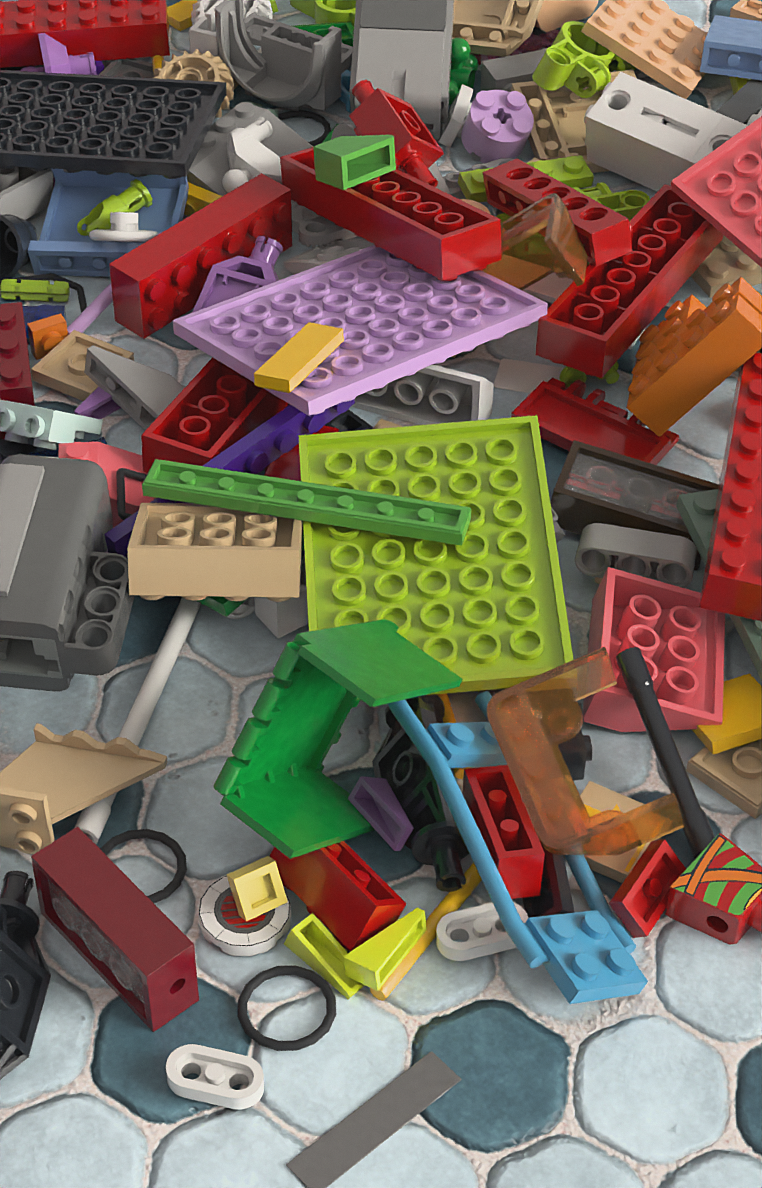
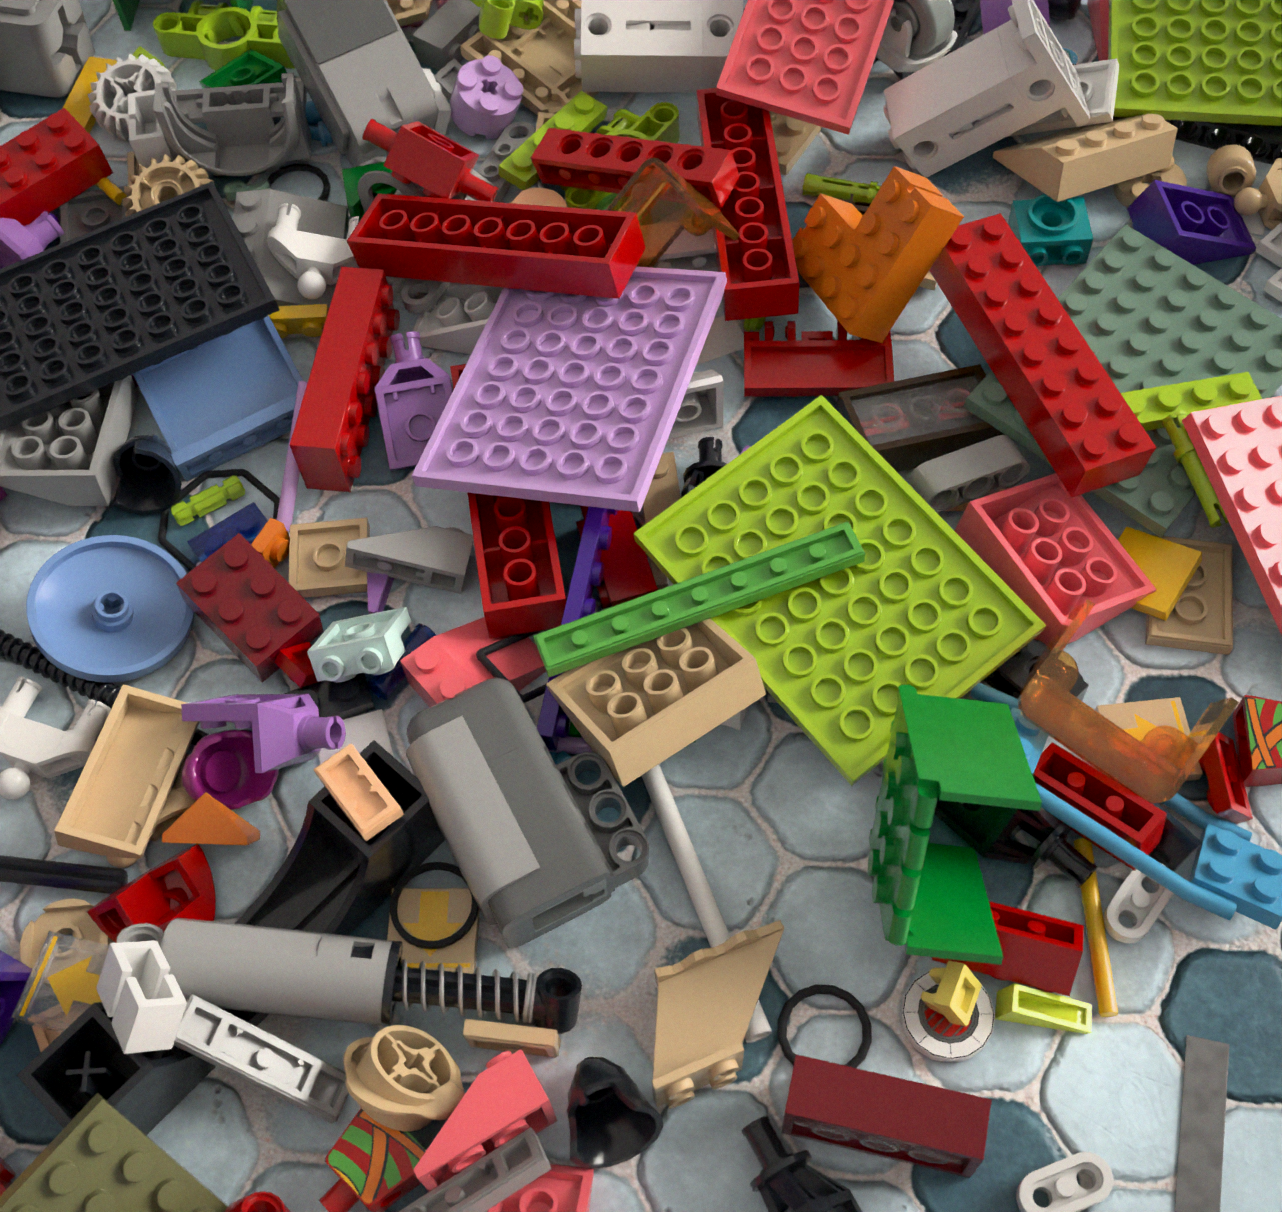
camera: 30 degrees left, 15 degrees up
lime piece [77,179,153,236] -> none
white piece [89,212,158,242] -> none
black piece [237,965,336,1051] -> none
yellow tile [254,322,344,393] -> none
bright green slope [313,135,396,190] -> none
neon yellow piece [343,908,427,991] -> none
medium lavender piece [348,776,414,851] -> none
black piece [616,647,715,858] -> none

